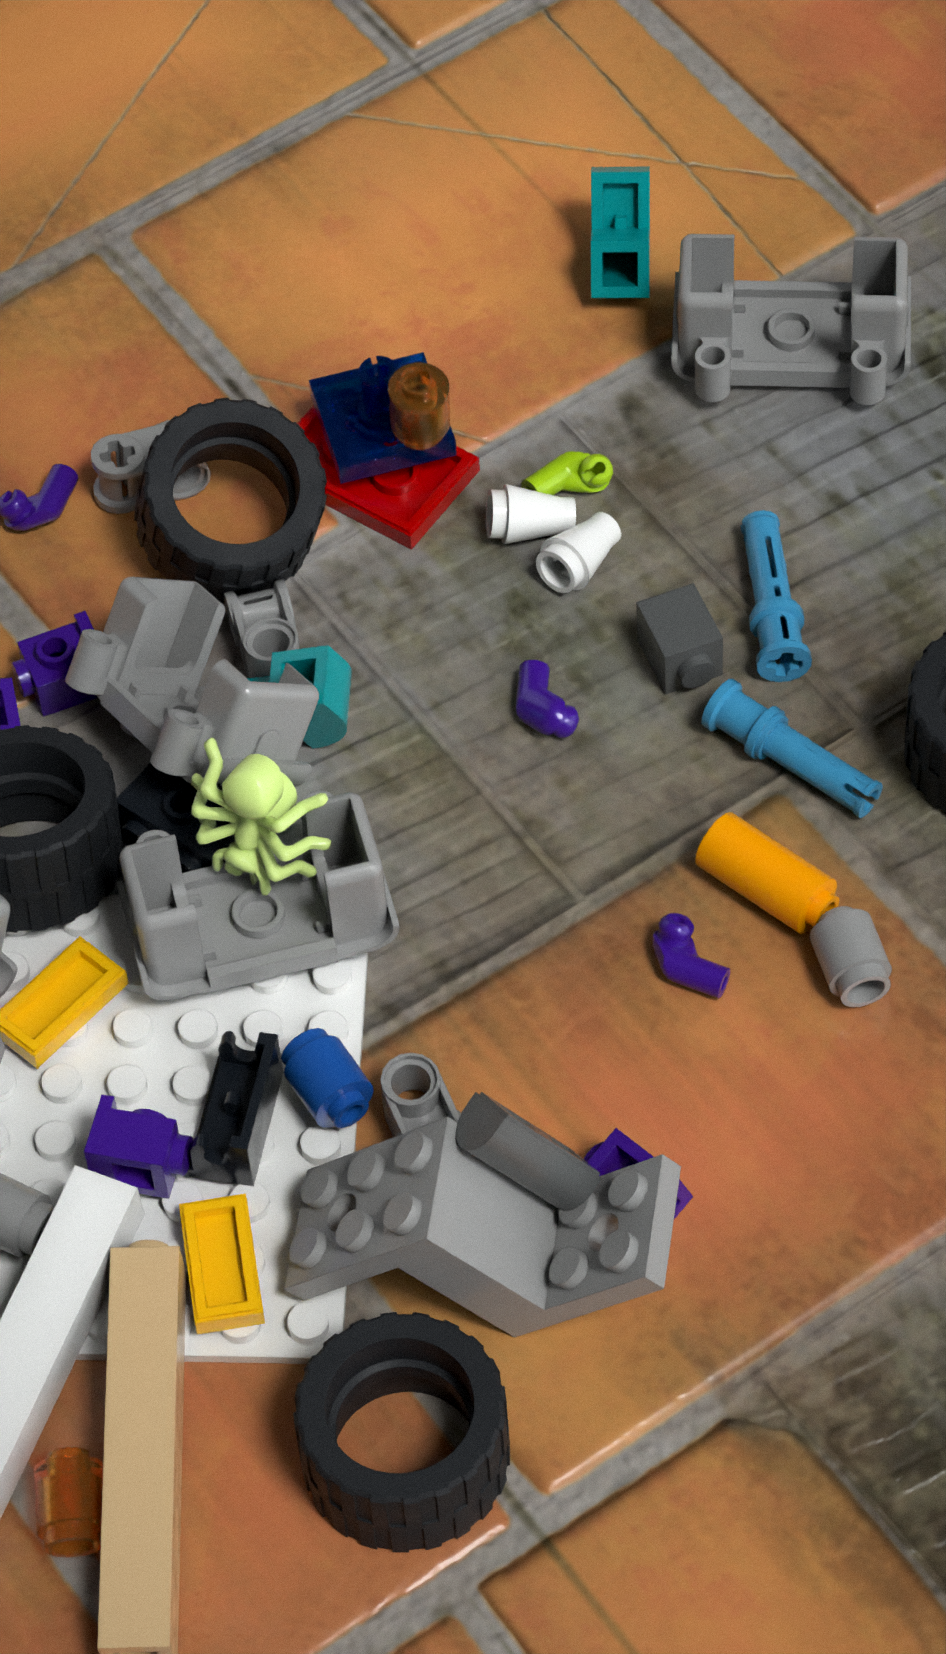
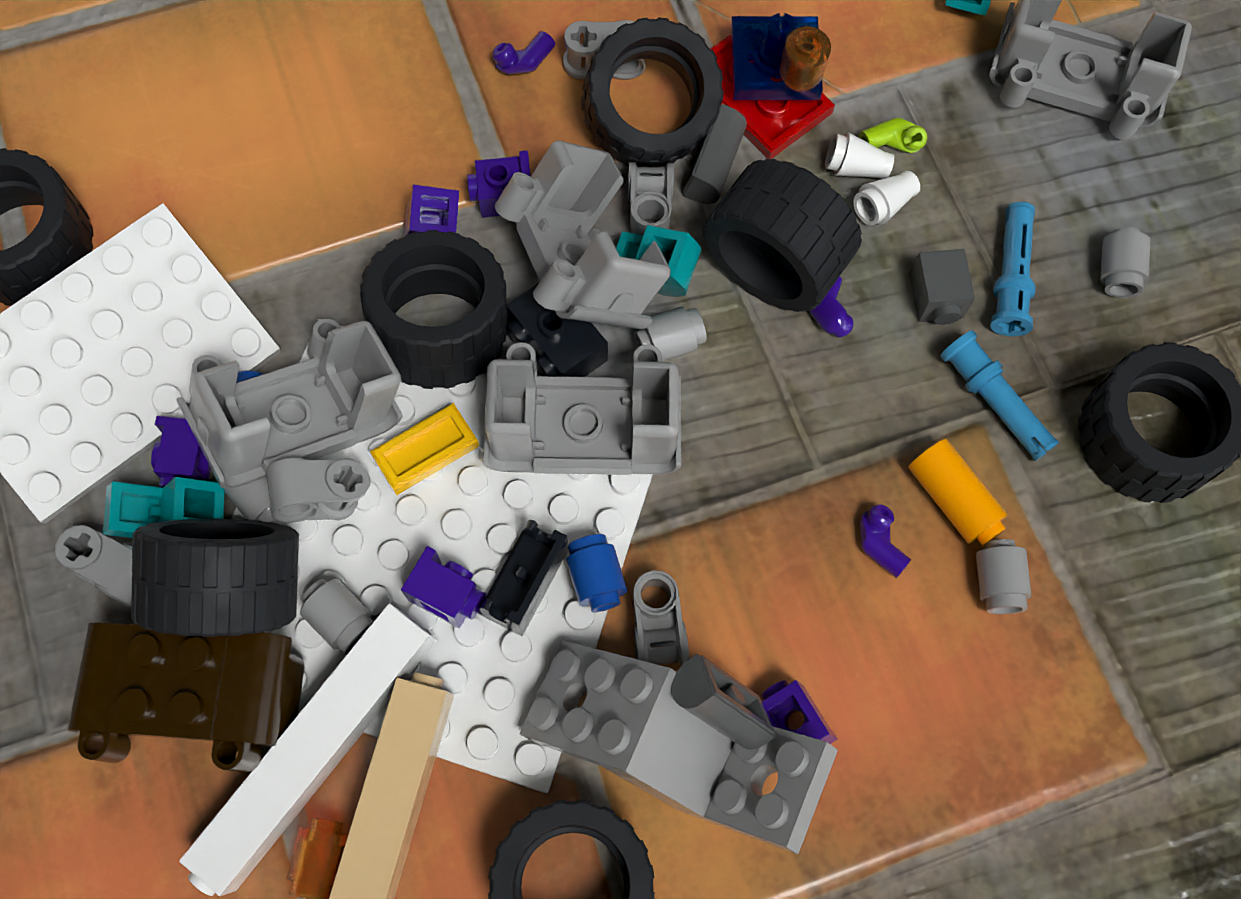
camera: 10 degrees right, 15 degrees up
yellow tile [179,1193,265,1334] -> none
yellowish green animal [191,737,331,896] -> none
none -> light grey brick [634,307,707,362]
none -> dark grey brick [682,104,747,204]
none -> black tyre [703,159,862,312]
none -> light grey brick [1100,227,1151,298]

